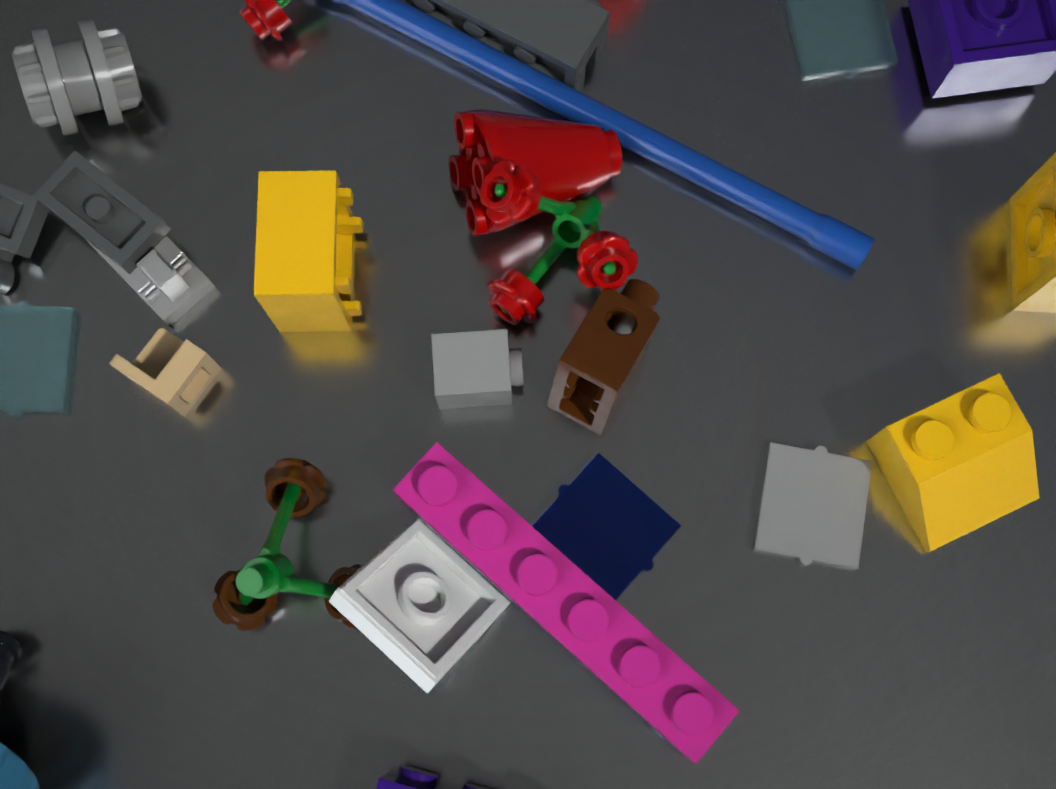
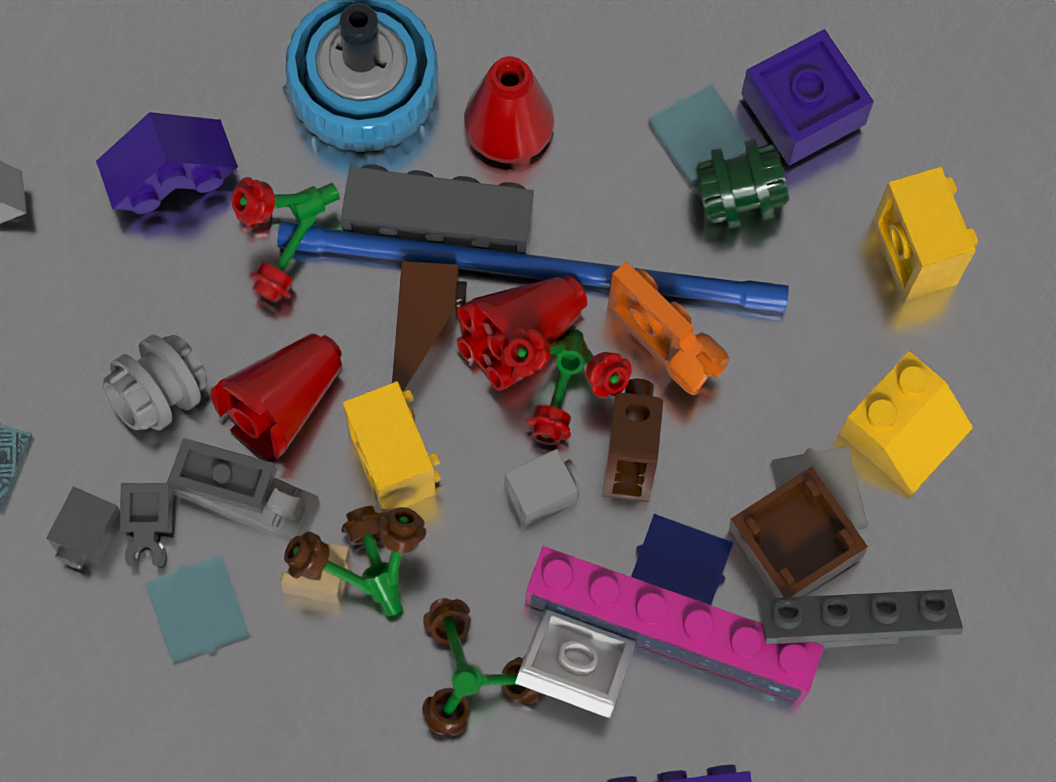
camera: 25 degrees left, 5 degrees down
none -> red cone [211,333,342,459]
none -> reddish brown plant [284,506,427,616]
none -> reddish brown slope [392,261,467,394]
none -> orange plate [608,261,730,395]
none -> dark green piece [695,139,790,229]
none -> reddish brown container [729,466,868,598]
none -> dark grey bracket [757,589,963,648]

